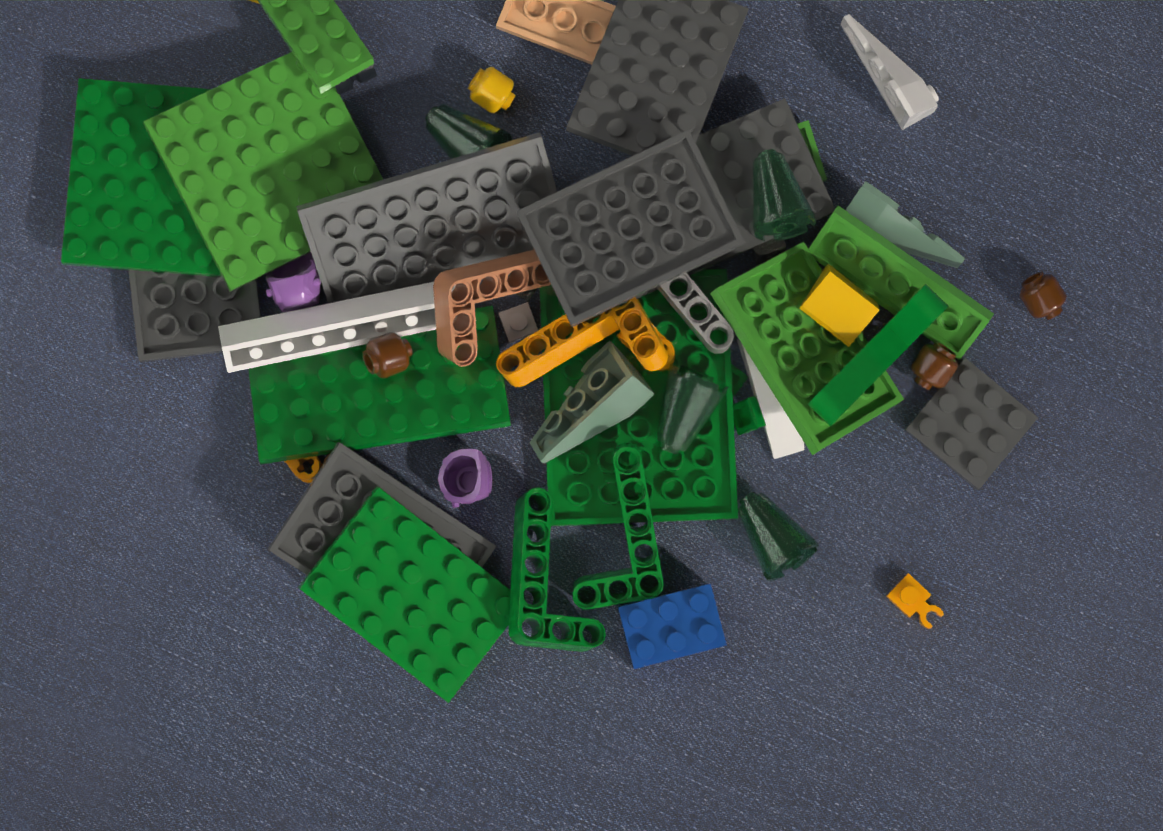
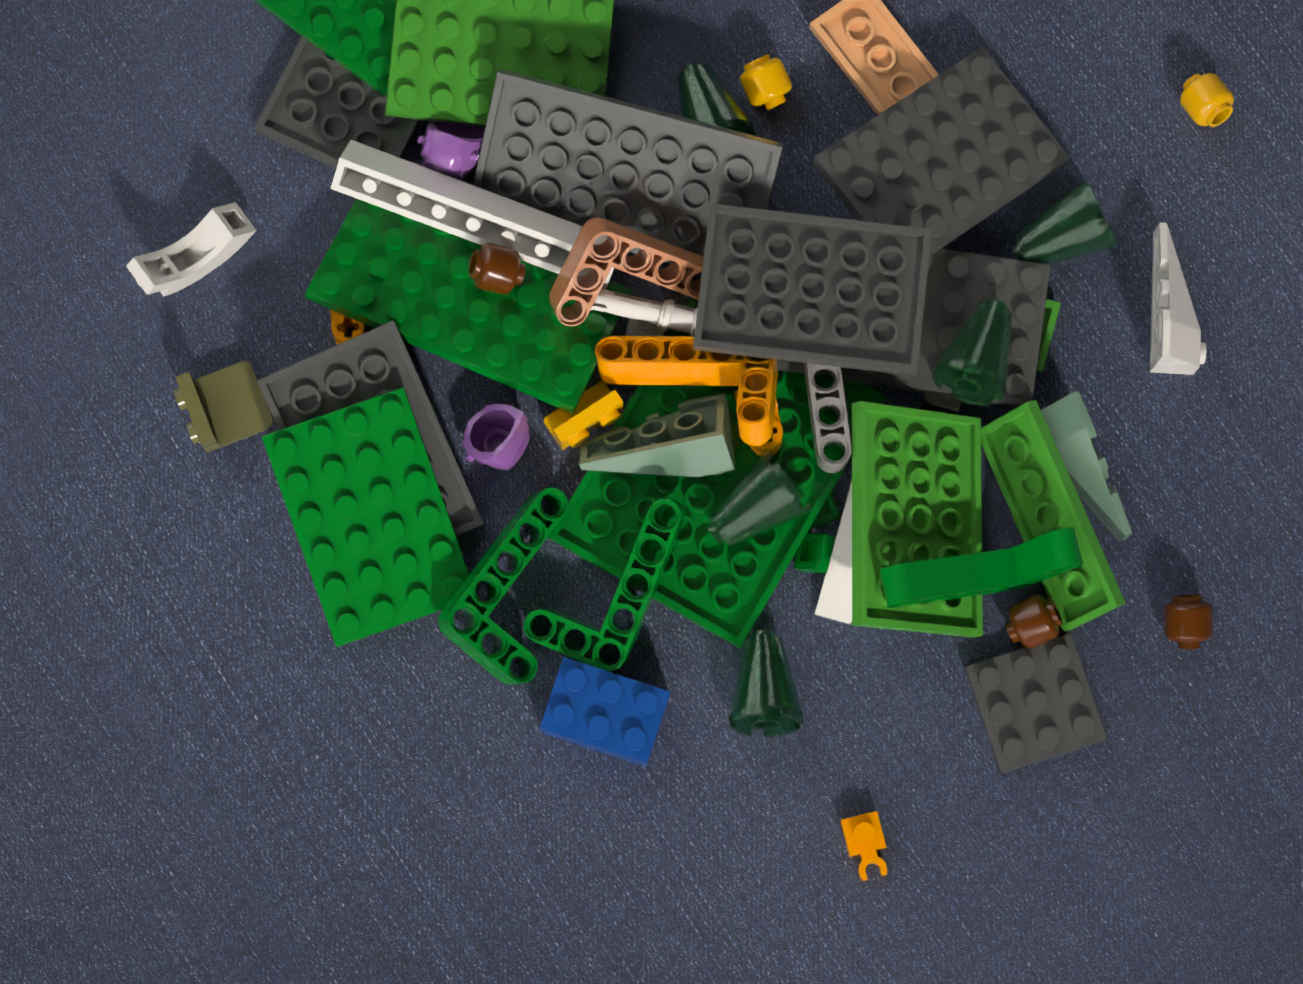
camera: 30 degrees right, 5 degrees down
yellow slope [799,264,879,347] -> none
none -> white arch [126,202,256,296]
none -> olive bracket [173,361,273,453]
none -> yellow bracket [543,381,623,451]
none -> white pin [591,289,698,337]
none -> clear green cone [1011,181,1117,265]

